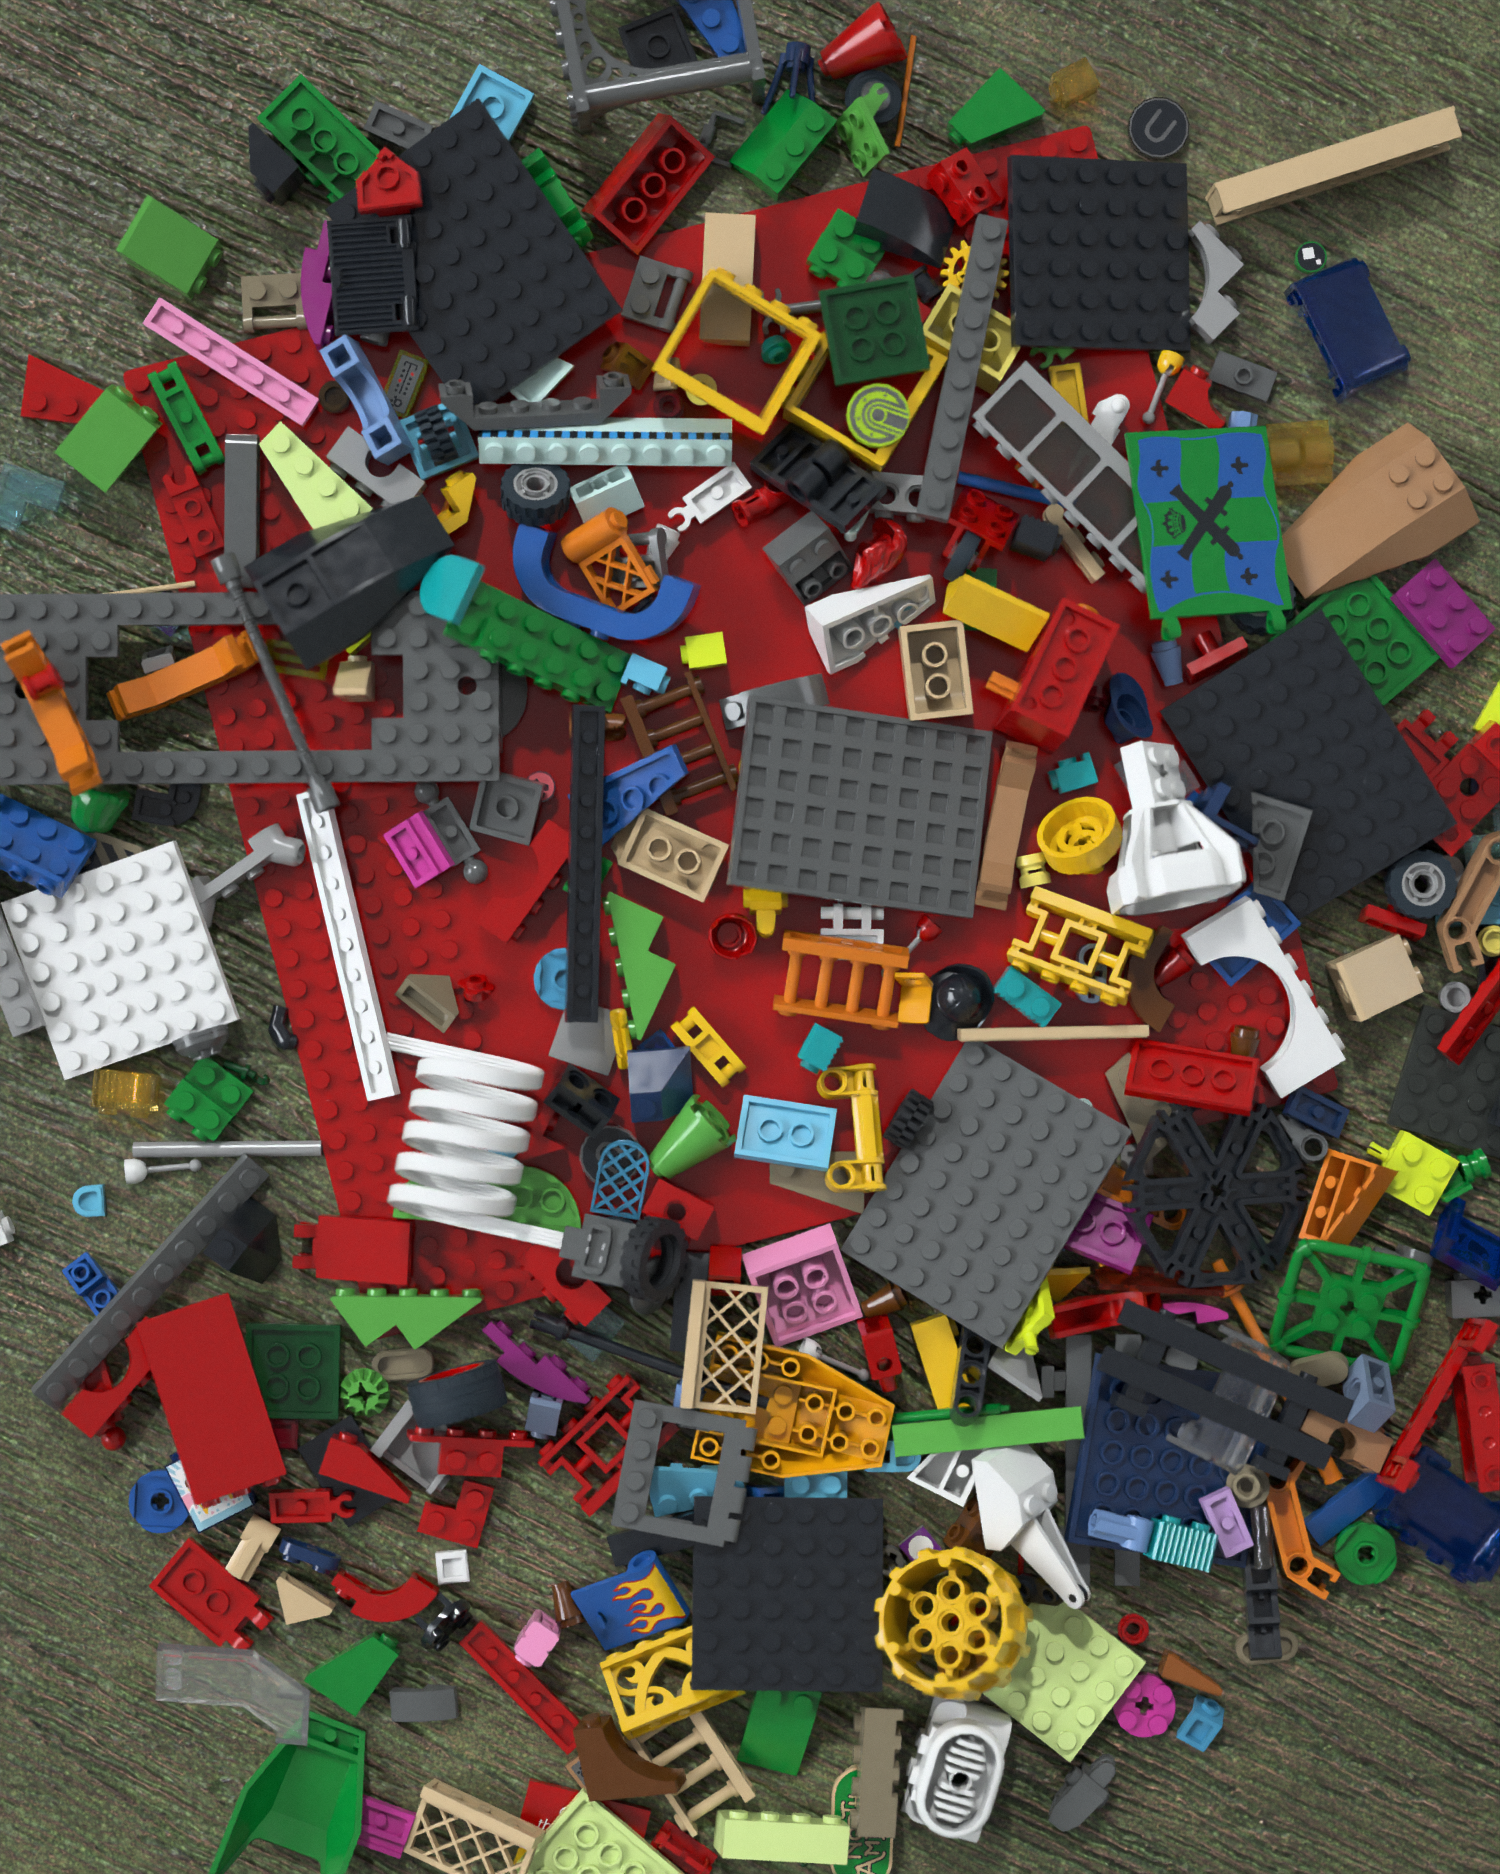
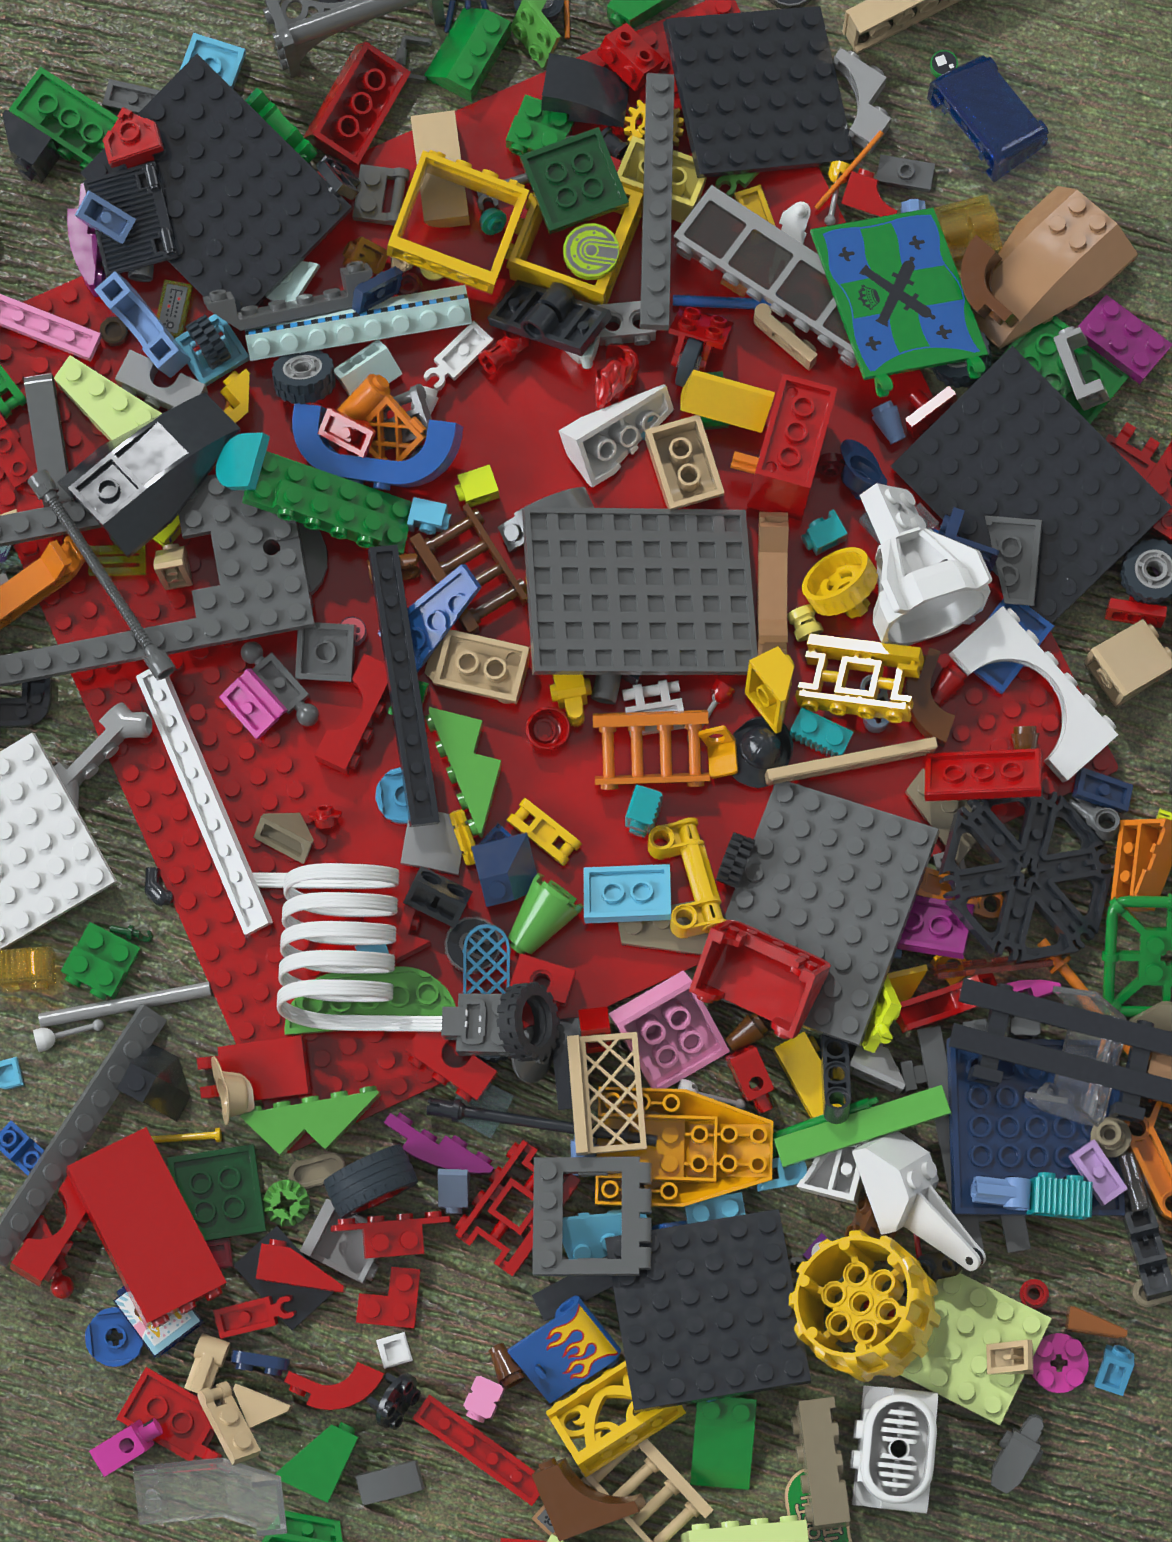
camera: 10 degrees left, 10 degrees down
dark grey piece [172,1024,230,1062] -> none
dark tan plate [240,273,308,333] -> none
dark grey slope [762,511,853,606] -> none
black brick [1009,514,1063,562] -> none
none -> medium blue slope [75,191,136,244]
none -> dark pink torso [89,1418,163,1477]
none -> yellow piece [151,1128,222,1143]
none -> tan plate [198,1381,261,1465]
none -> tan piece [211,1056,254,1125]
none -> black plate [316,155,361,200]
none -> slope [317,408,376,458]
none -> dark blue plate [352,266,403,315]
none -> dark grey beam [591,675,622,704]
none -> red windscreen [689,920,831,1039]
none -> yellow slope [745,646,794,734]
none -> orange axle [814,131,884,210]
none -> reddish brown arch [961,235,1019,328]
none -> tan slope [986,1340,1034,1375]
none -> light grey panel [1054,326,1110,411]

